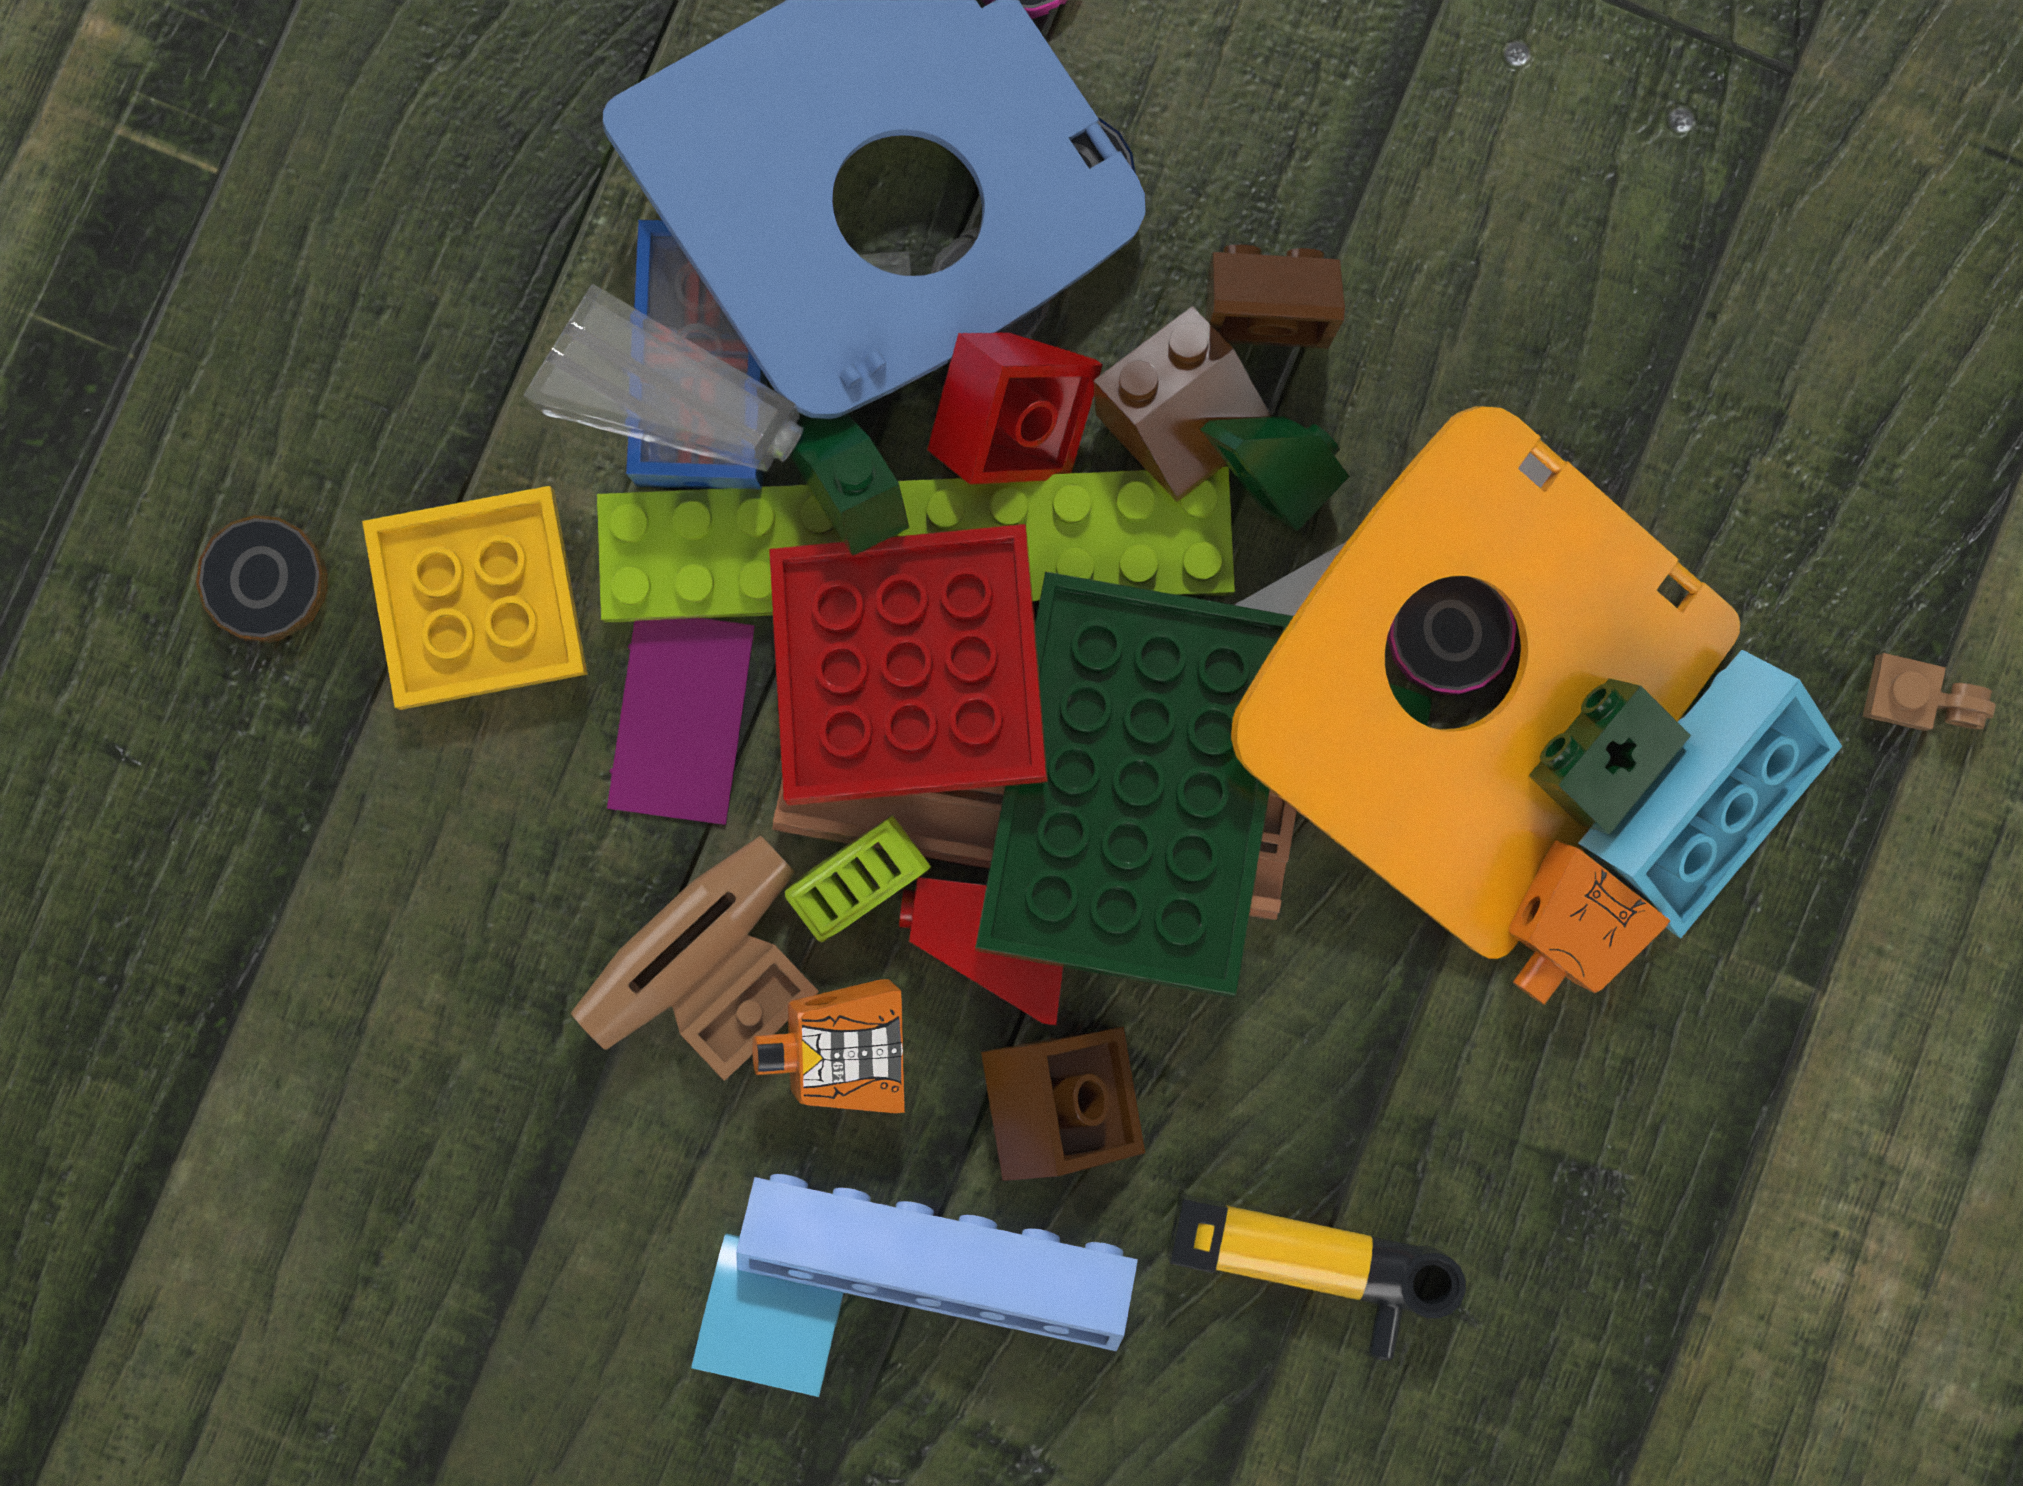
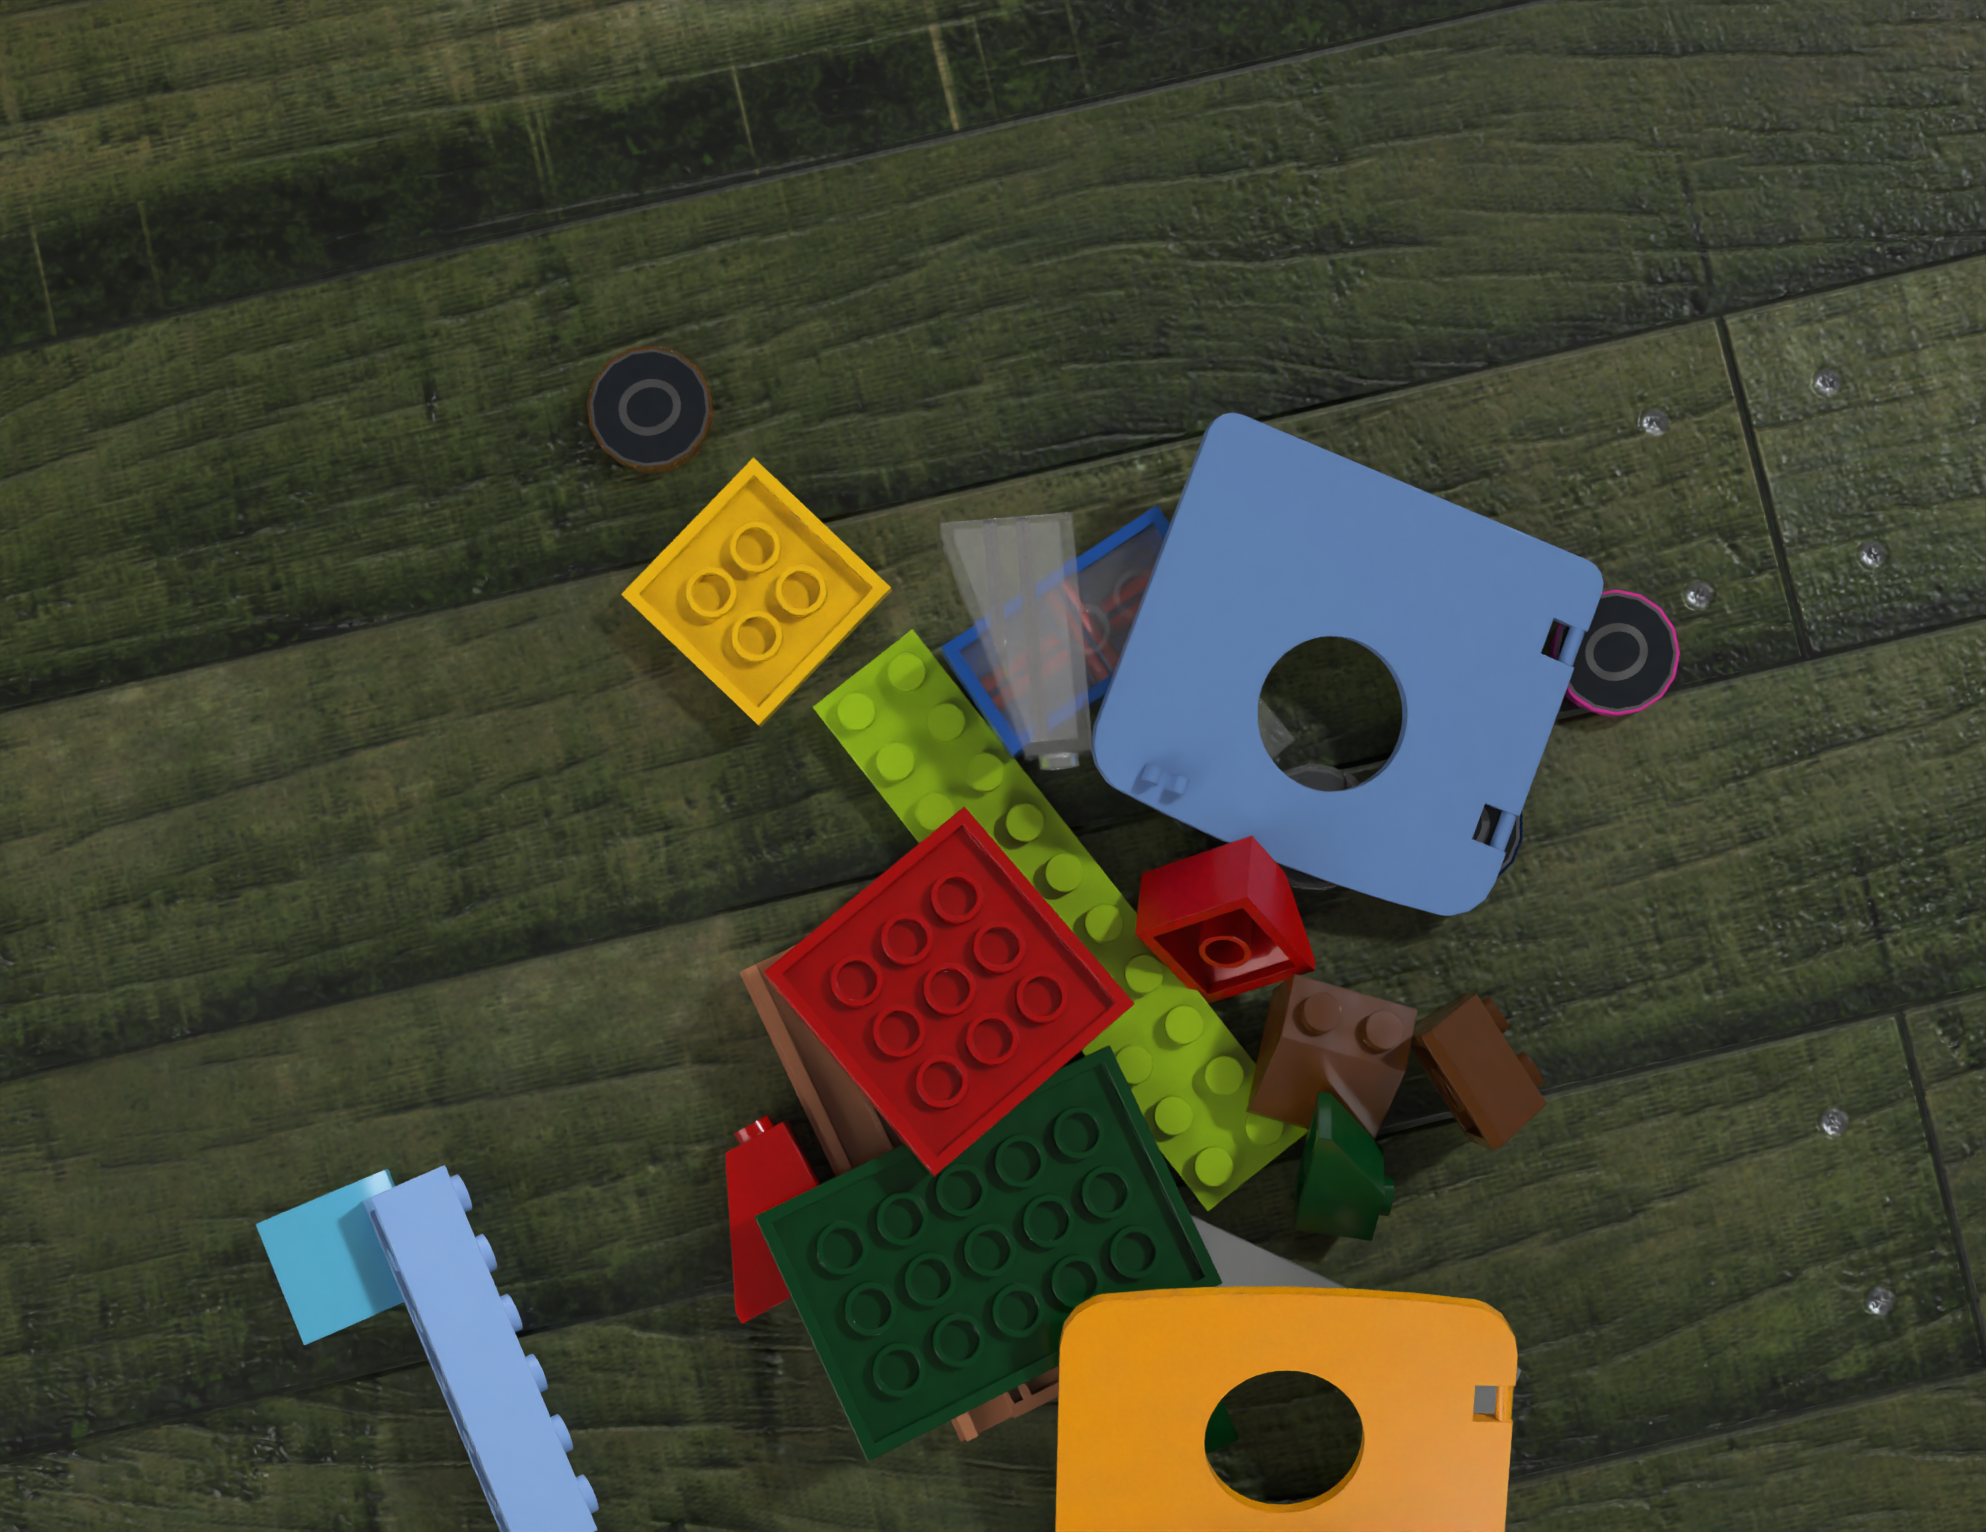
camera: 55 degrees right, 0 degrees up
medium nougat plate [571,836,819,1081] -> none
magenta window [607,618,755,825] -> none
torso [752,979,905,1113] -> none
dark green slope [767,405,910,556] -> none
lime slope [785,815,931,942] -> none
reddish brown slope [981,1026,1145,1181] -> none
black tile [1387,576,1516,696] -> none

